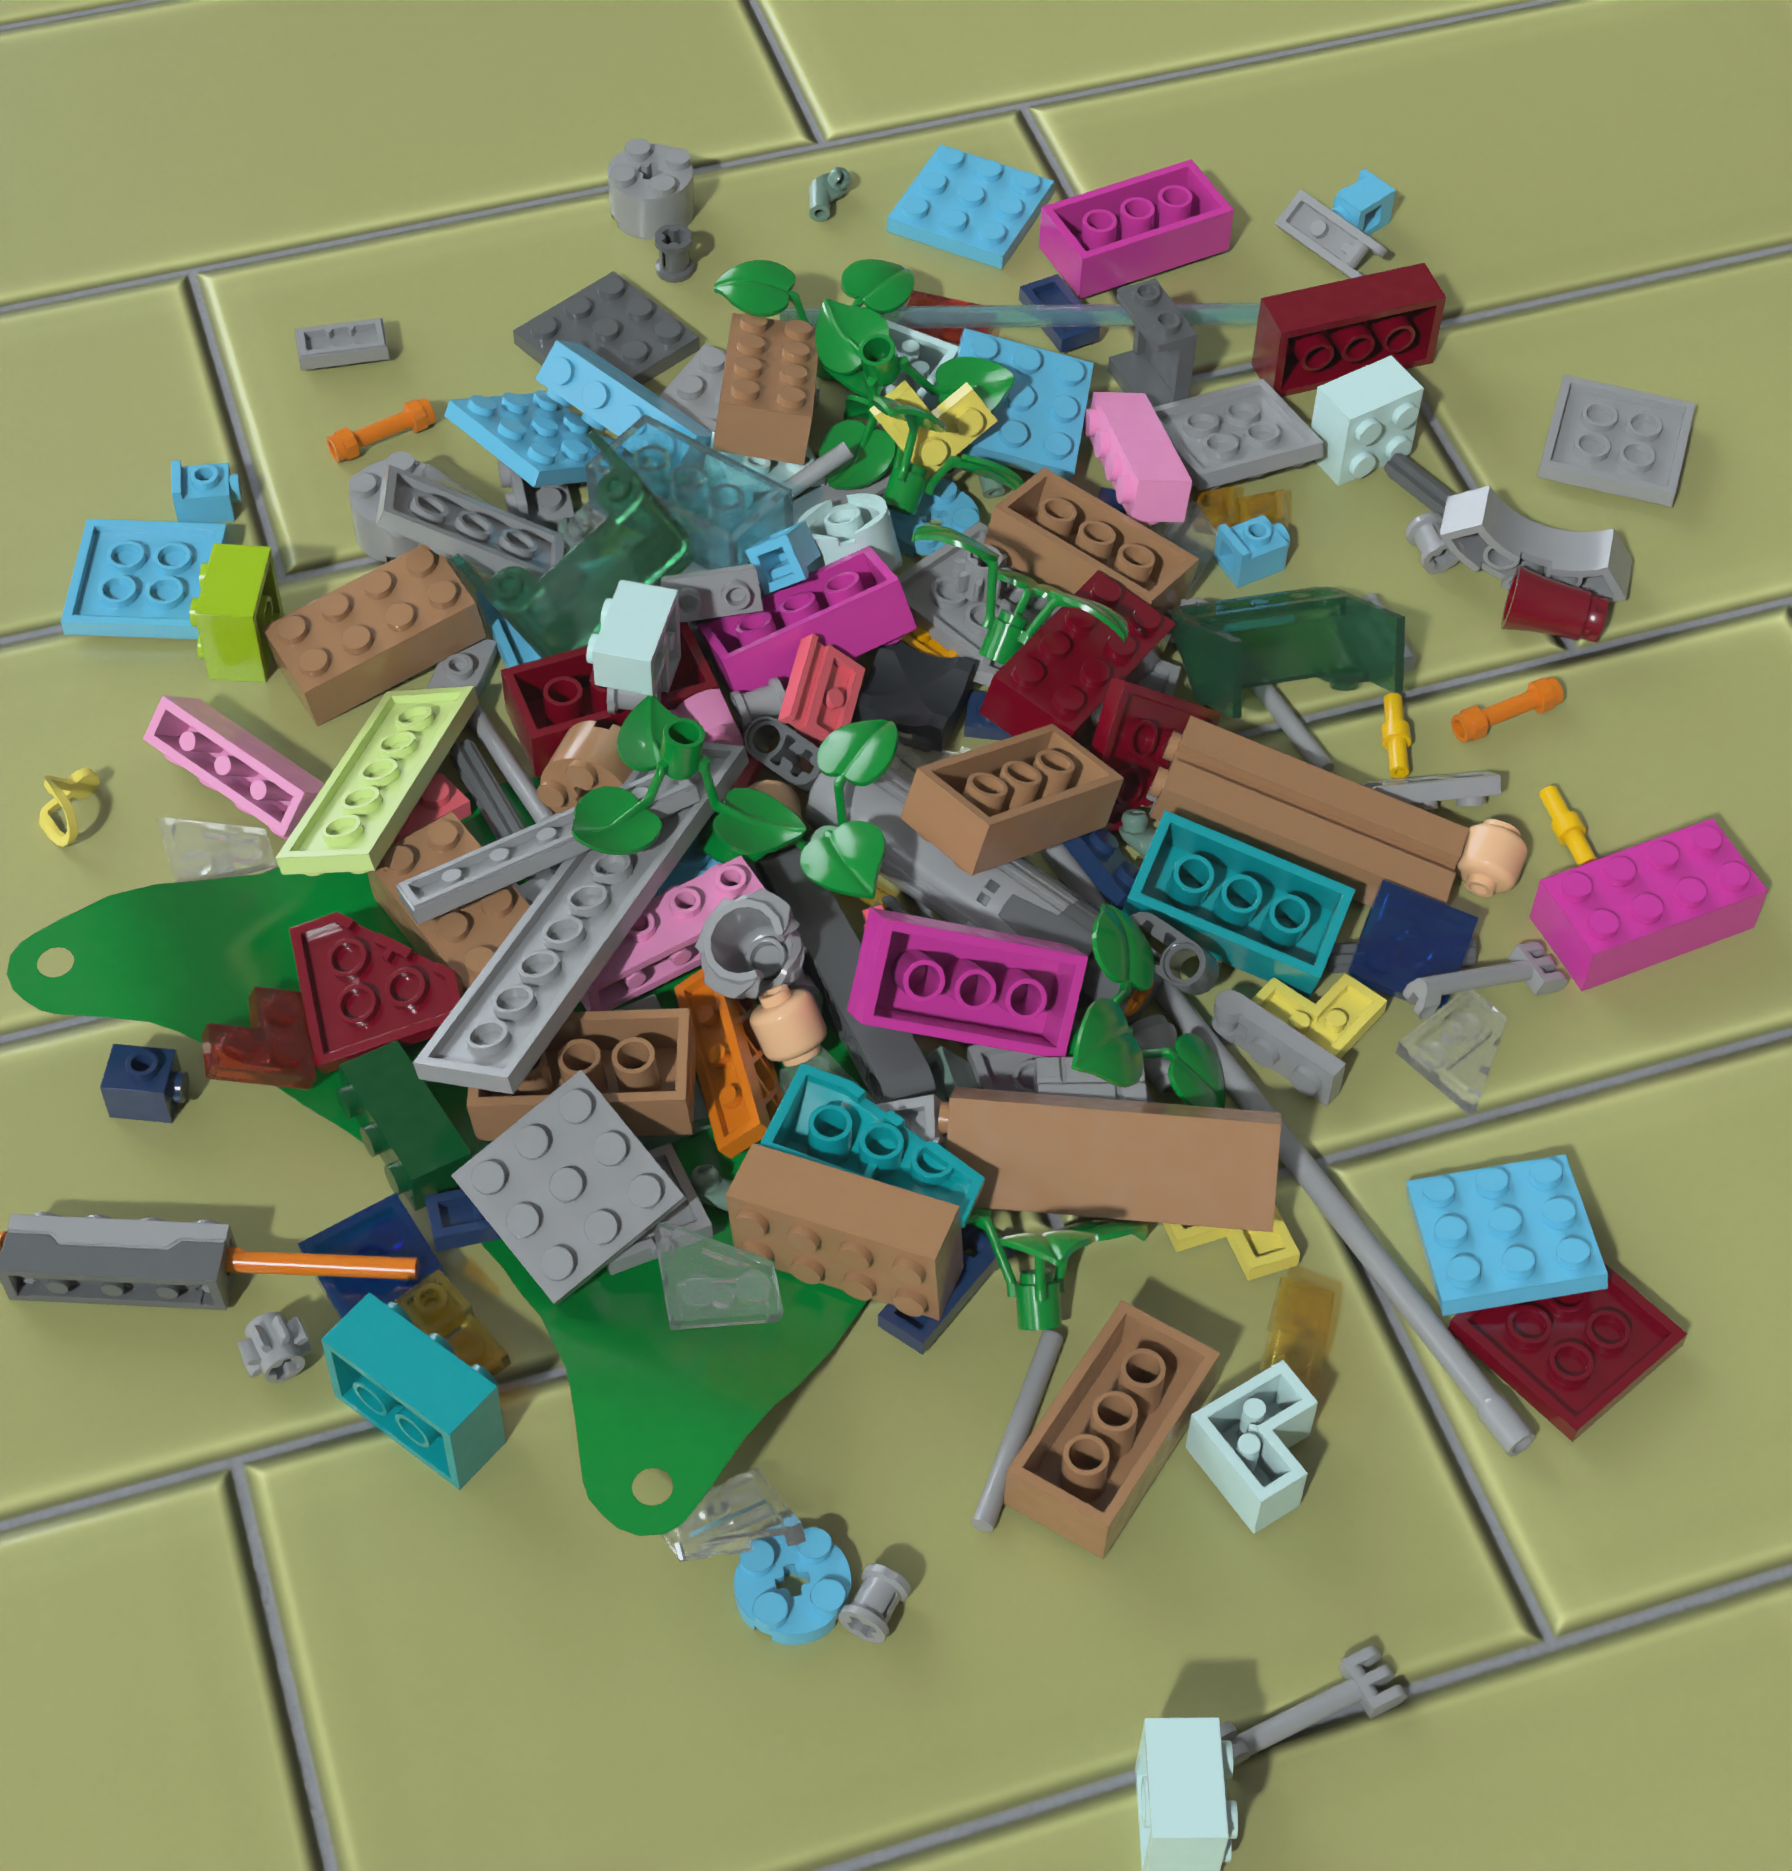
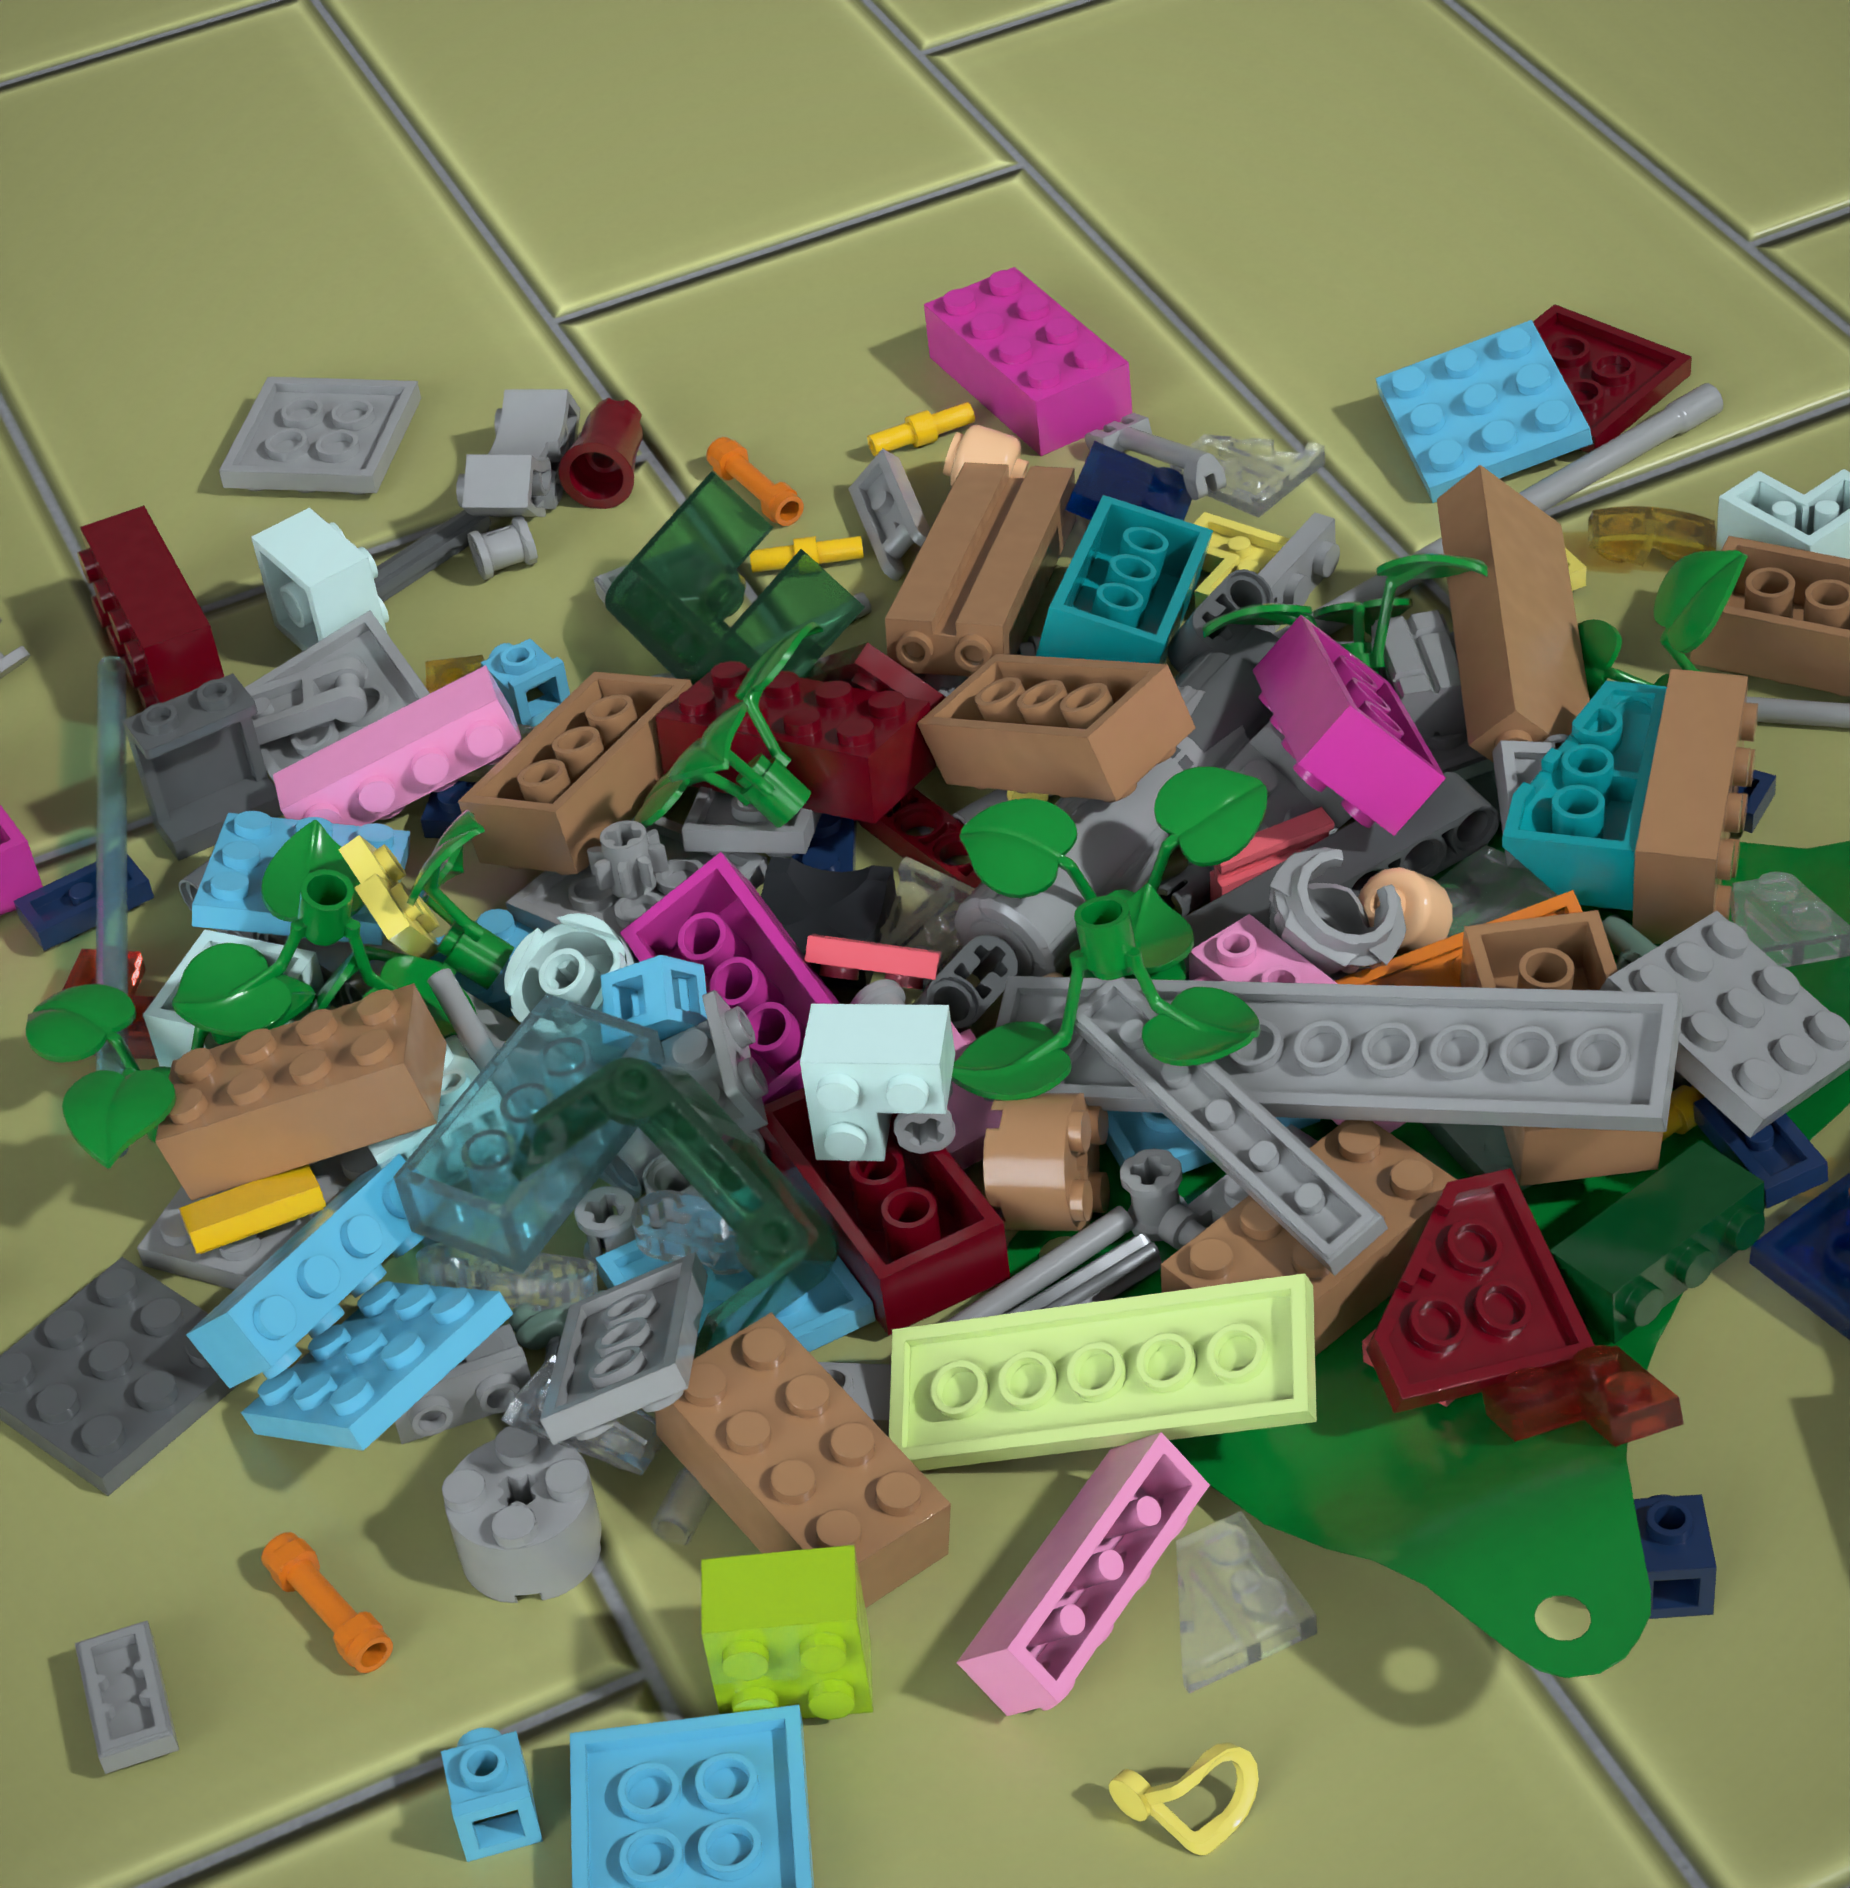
camera: 90 degrees left, 10 degrees down
none -> yellow tile [179,1164,326,1254]
none -> light grey plate [247,657,367,745]

